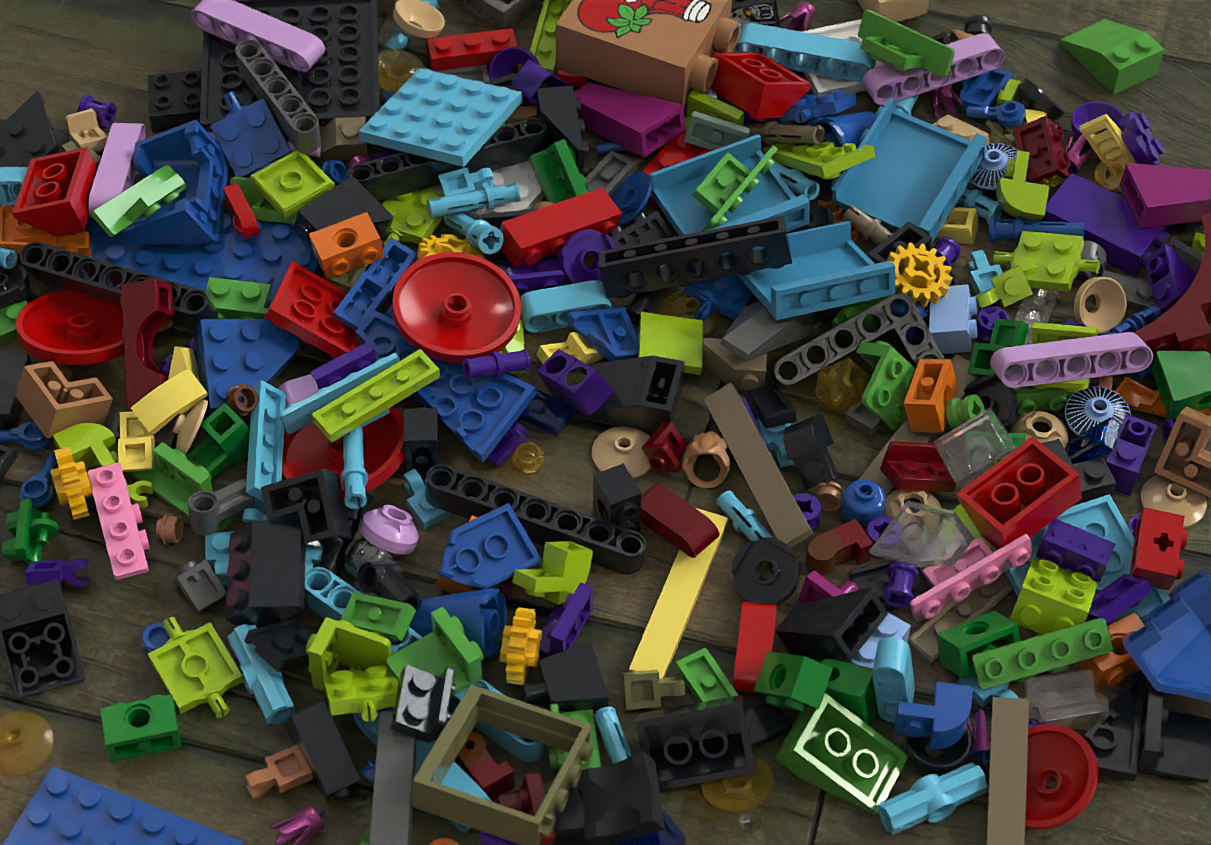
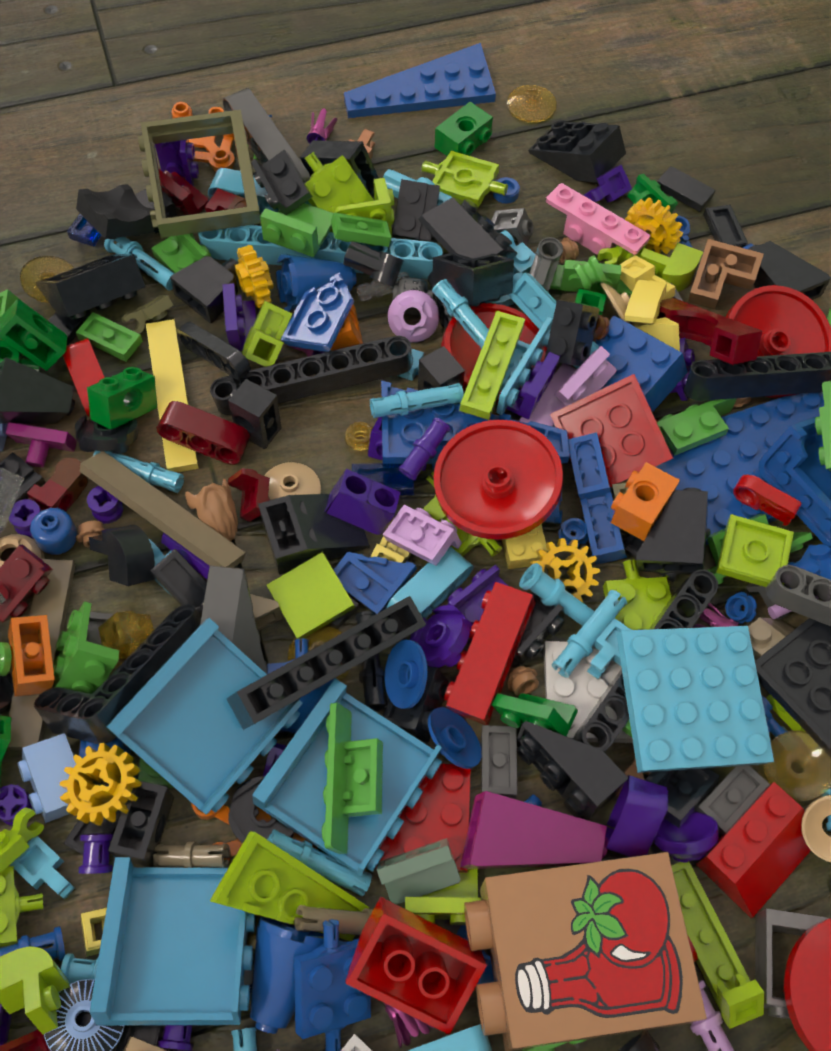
camera: 145 degrees right, 10 degrees up
none -> green brick [87,367,157,430]
none -> black beam [176,321,251,380]
none -> medium azure pin [370,383,464,418]
none -> lavender bracket [383,505,462,566]
none -> blue dish [385,640,427,709]
none -> black brick [545,300,600,366]
none -> lavender bracket [554,346,617,406]
none -> bright green wheel [573,255,607,290]

